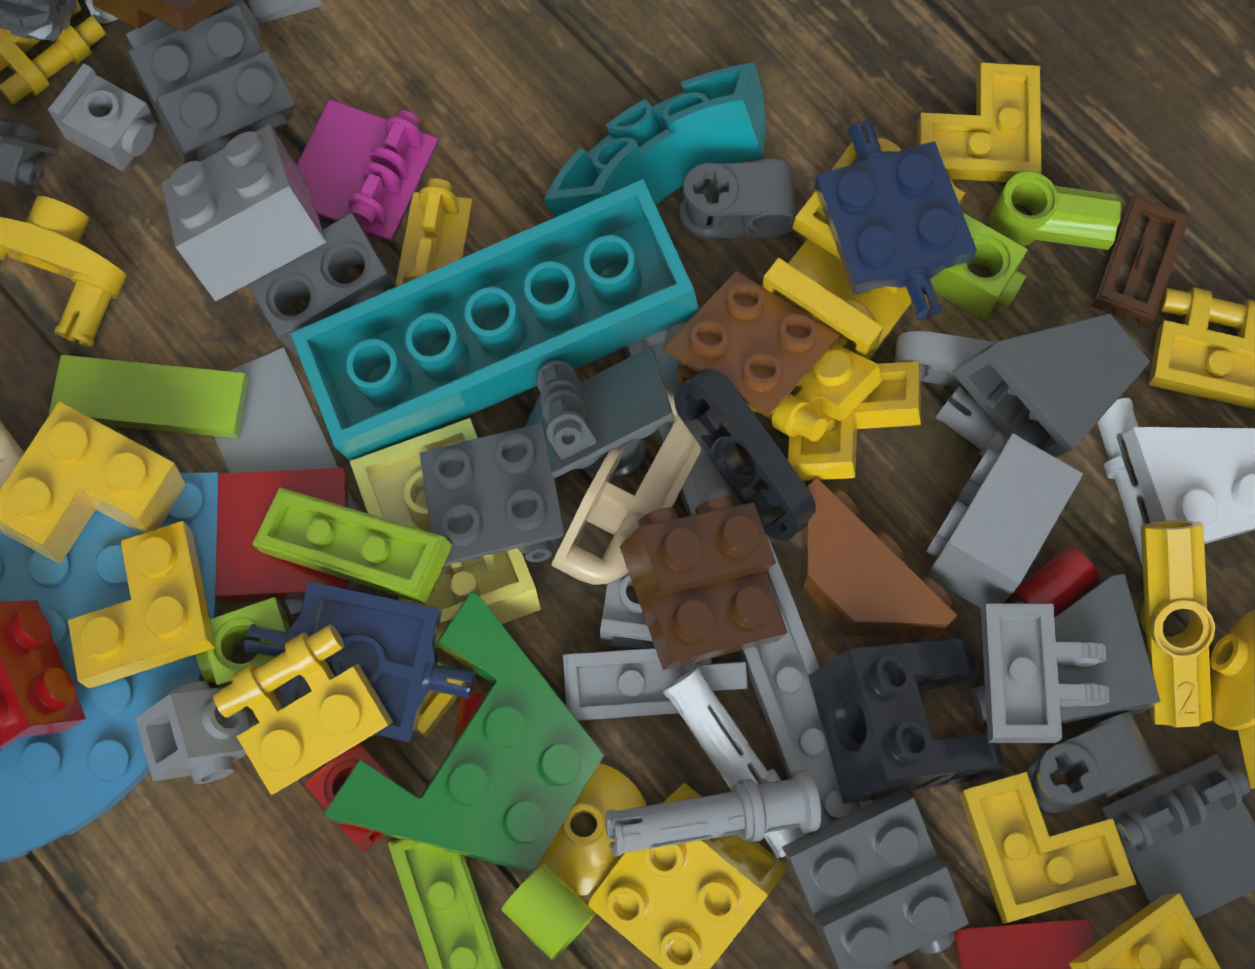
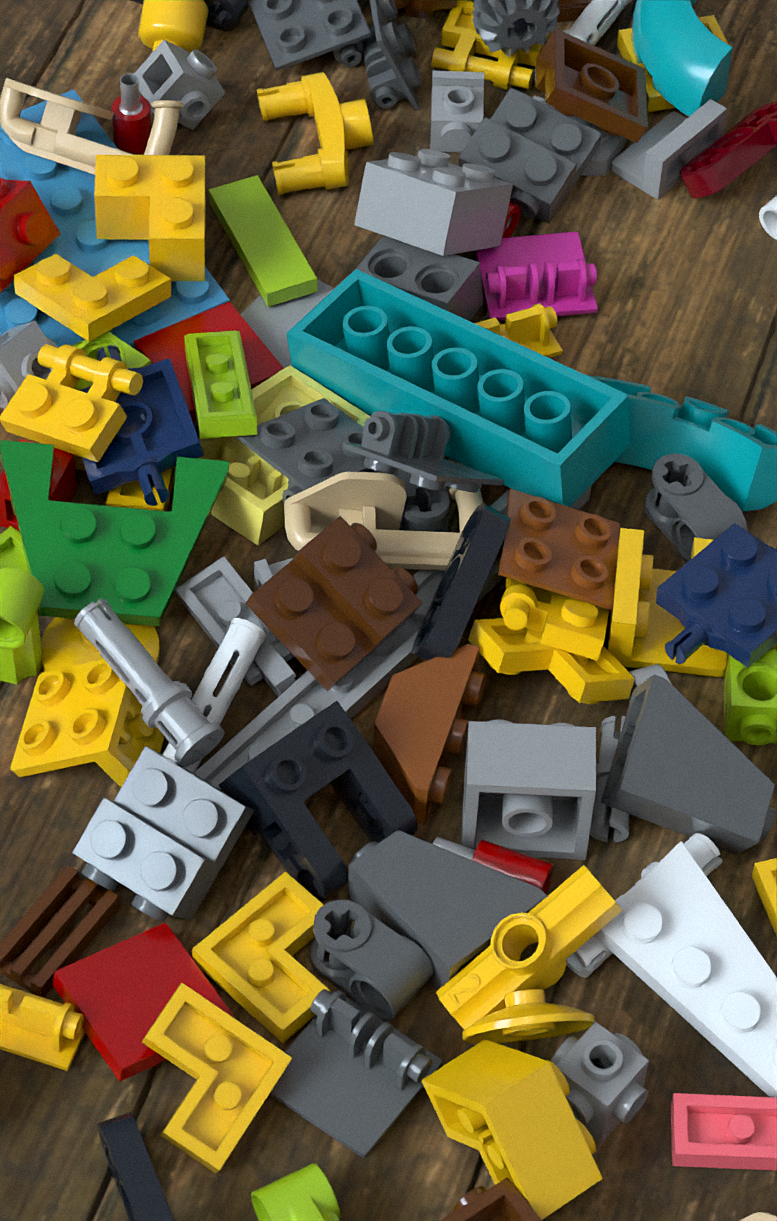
camera: 60 degrees right, 20 degrees down
light grey hinge [981,604,1110,743] -> none

